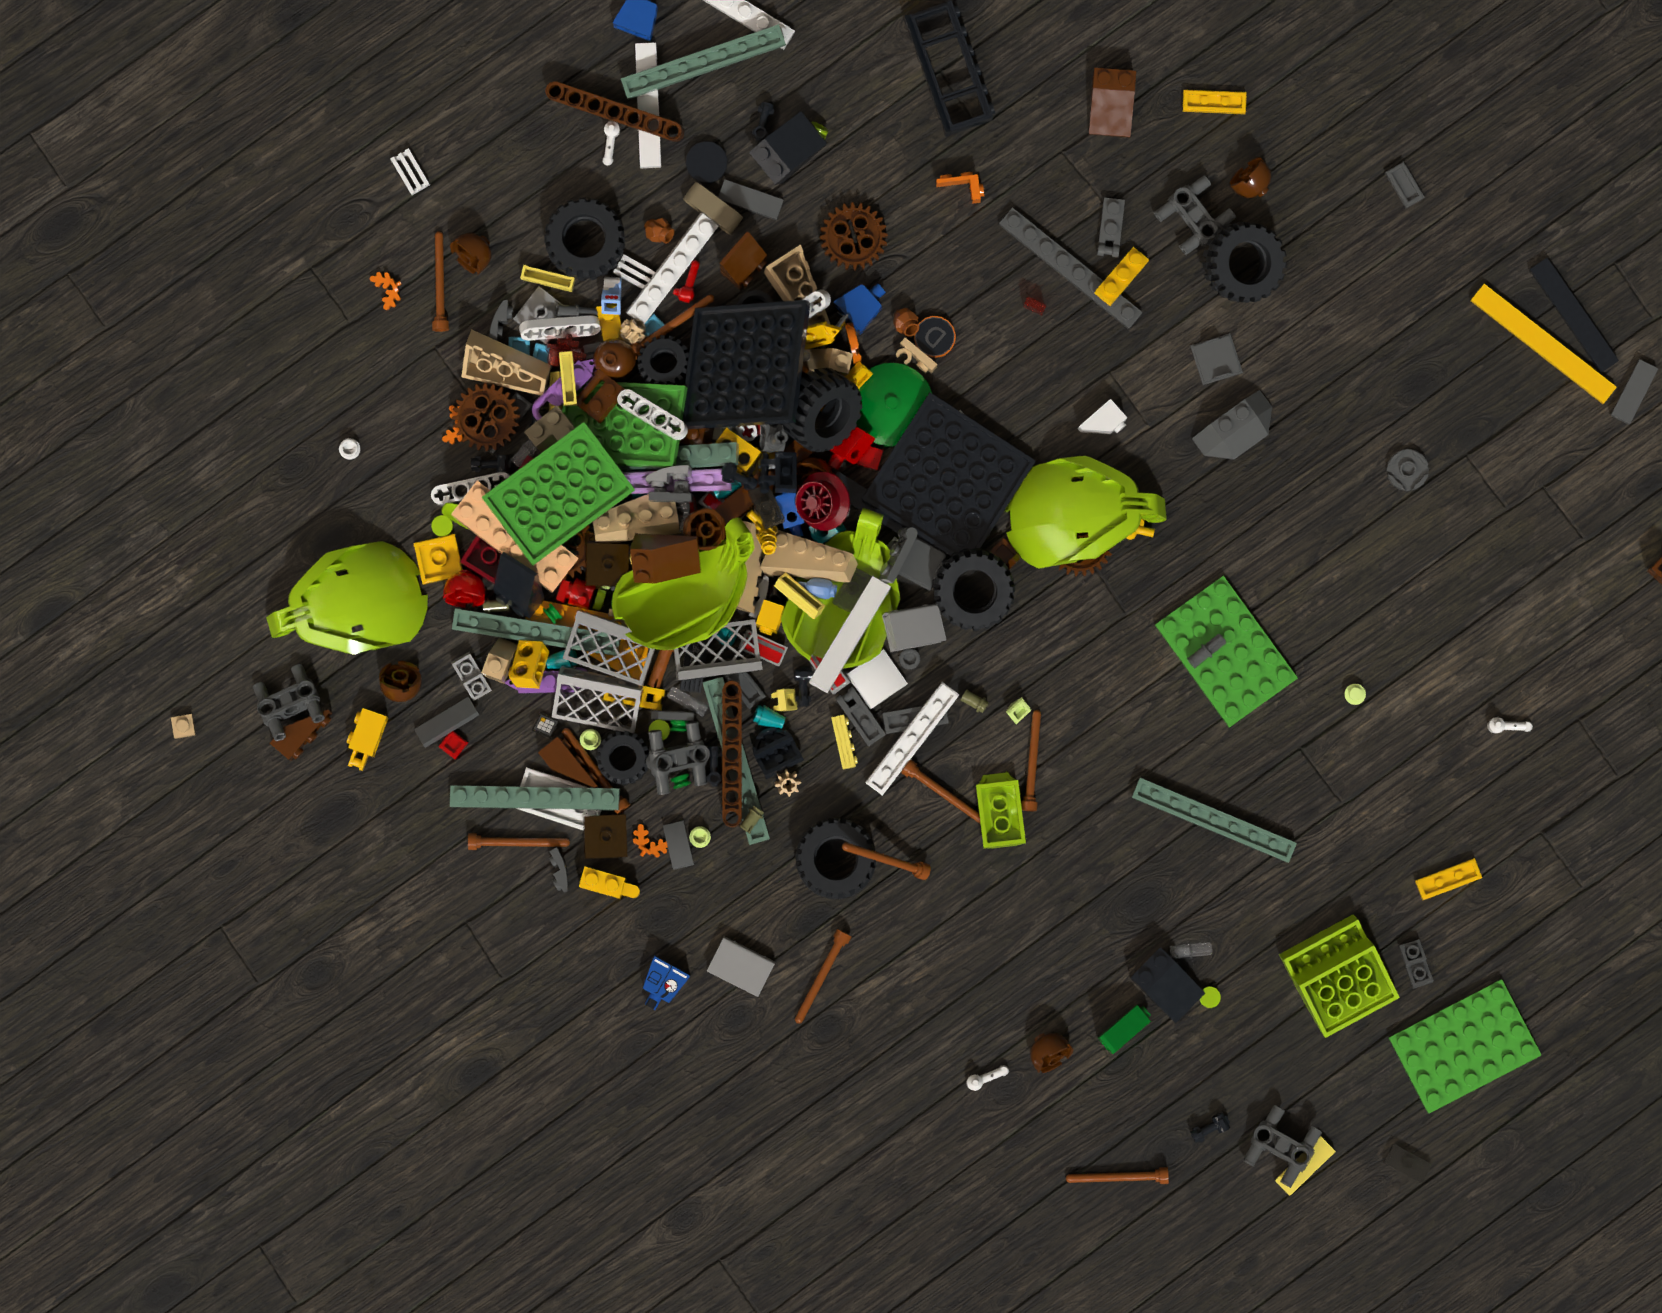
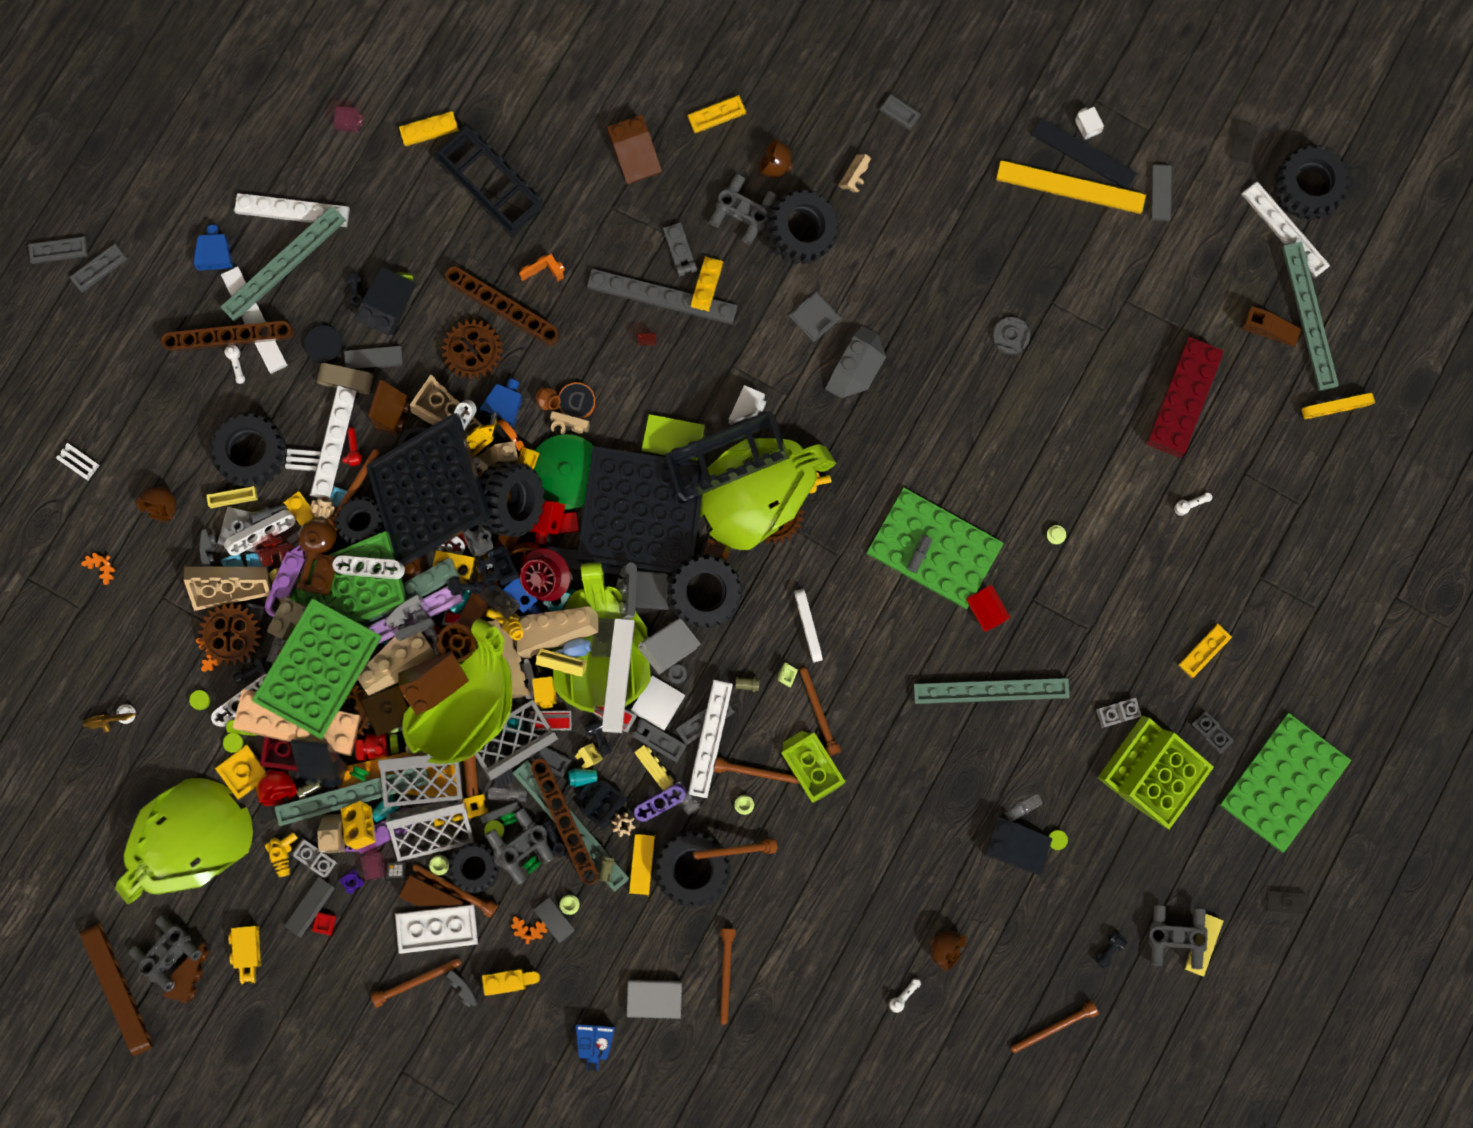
camera: 30 degrees left, 5 degrees down
tan plate [171,714,196,739] -> none
reddish brown cylinder [379,661,421,702] -> none
dark orange piece [432,231,449,332] -> none
sand green plate [450,786,620,810] -> none
light yellow piece [559,351,577,406] -> none
dark brown plate [583,814,628,859] -> none
light blue leg [601,277,622,315] -> none
dark orange rock [644,218,674,244] -> none
green slope [1097,1005,1151,1054] -> none
none -> reddish brown beam [80,923,153,1057]
none -> pearl gold piece [83,713,136,733]
none -> lime tile [189,690,210,710]
none -> yellow piece [265,832,298,878]
none -> dark purple plate [340,870,364,894]
none -> clear pink brick [360,850,387,881]
none -> reddish brown beam [445,267,559,346]
none -> yellow tile [629,834,655,895]
none -> dark purple beam [634,784,686,822]
none -> lime tile [642,414,705,462]
none -> black window [665,411,790,501]
none -> clear piece [676,782,701,816]
none -> yellowish green plate [735,795,754,815]
none -> white beam [794,588,823,663]
none -> tan plate [838,154,871,192]
none -> red panel [966,585,1010,632]
none -> white brick [1075,107,1104,140]
none -> light grey slope [1096,698,1142,728]
none -> dark red brick [1145,337,1224,458]

